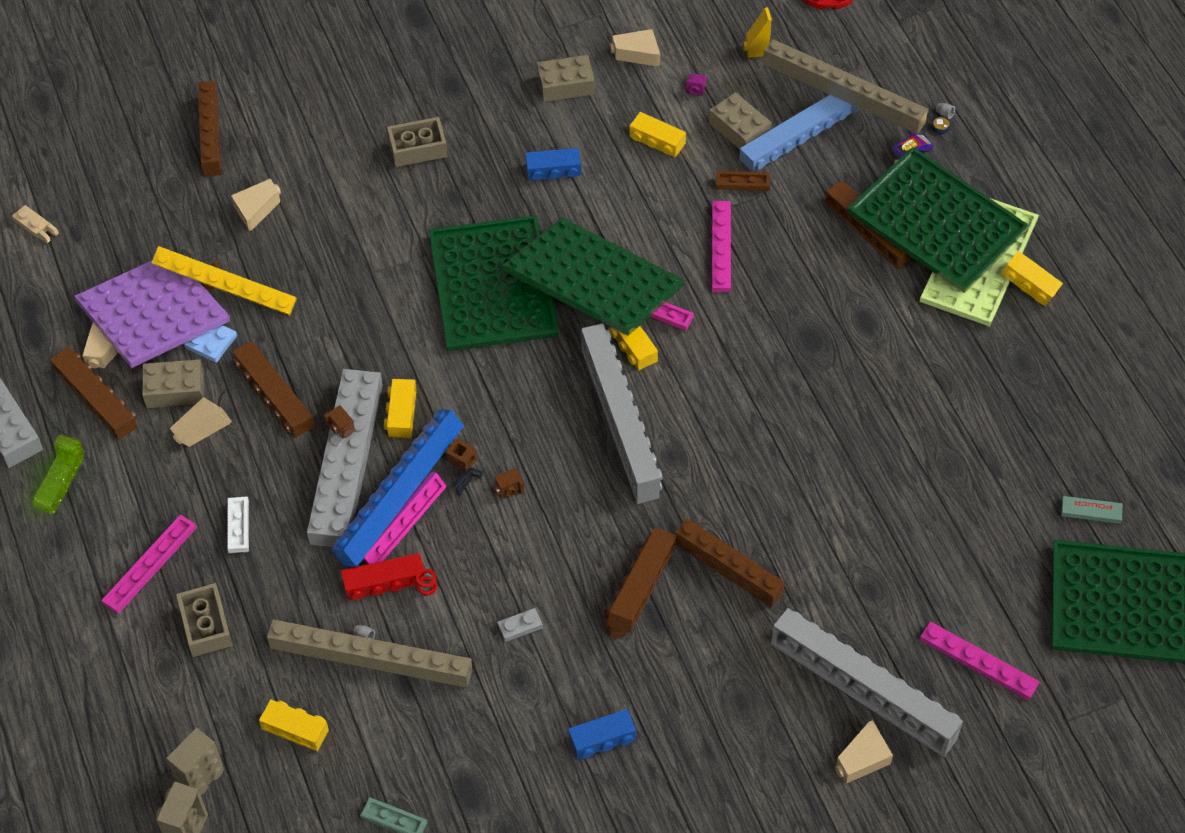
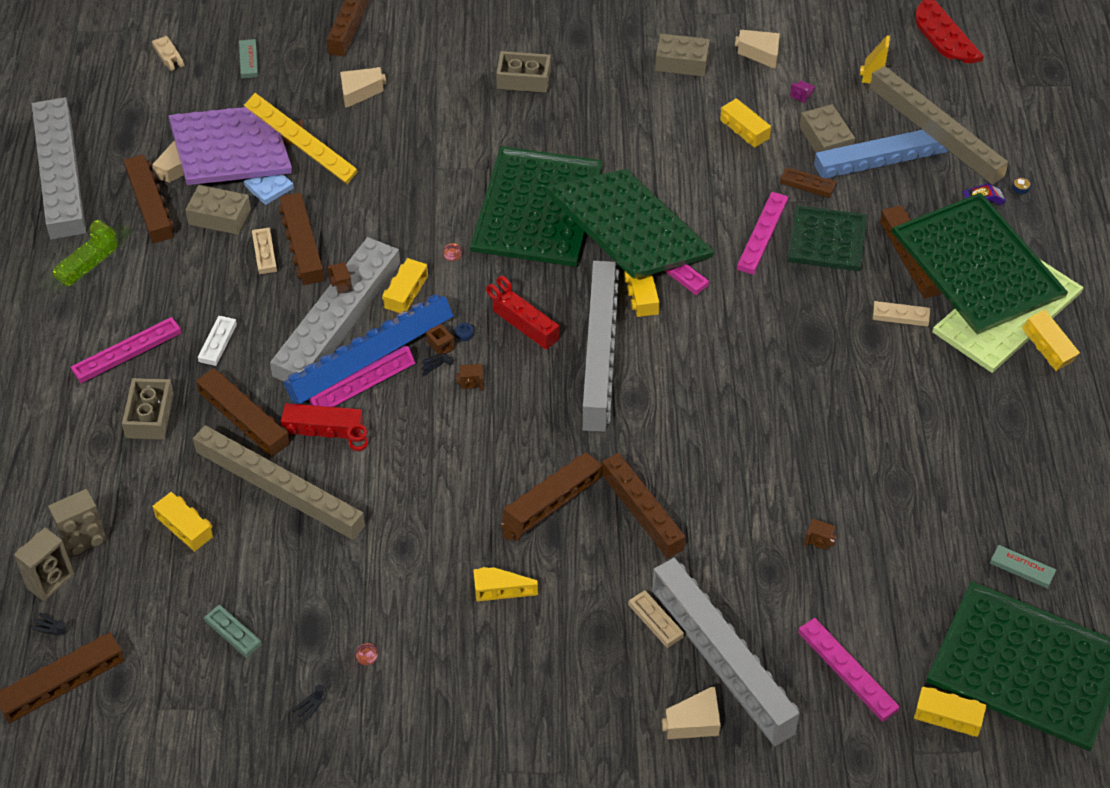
camera: 20 degrees right, 5 degrees down
tan slope [170,397,232,447] -> none
light grey hose [353,625,375,639] -> none
light grey plate [498,608,543,642] -> none
blue brick [526,148,581,180] -> none
blue brick [568,709,636,759] -> none
light grey hose [936,103,955,119] -> none
none -> reddish brown brick [196,368,289,458]
none -> sand green tile [239,39,258,79]
none -> tan plate [252,228,277,274]
none -> tile [356,643,378,665]
none -> tile [443,243,462,261]
none -> dark blue tile [455,323,474,341]
none -> yellow slope [473,567,538,601]
none -> red hinge [486,276,559,350]
none -> tan plate [629,590,684,648]
none -> clear green plate [788,205,867,271]
none -> reddish brown brick [804,519,837,550]
none -> tan plate [872,301,930,326]
none -> yellow brick [914,687,986,737]

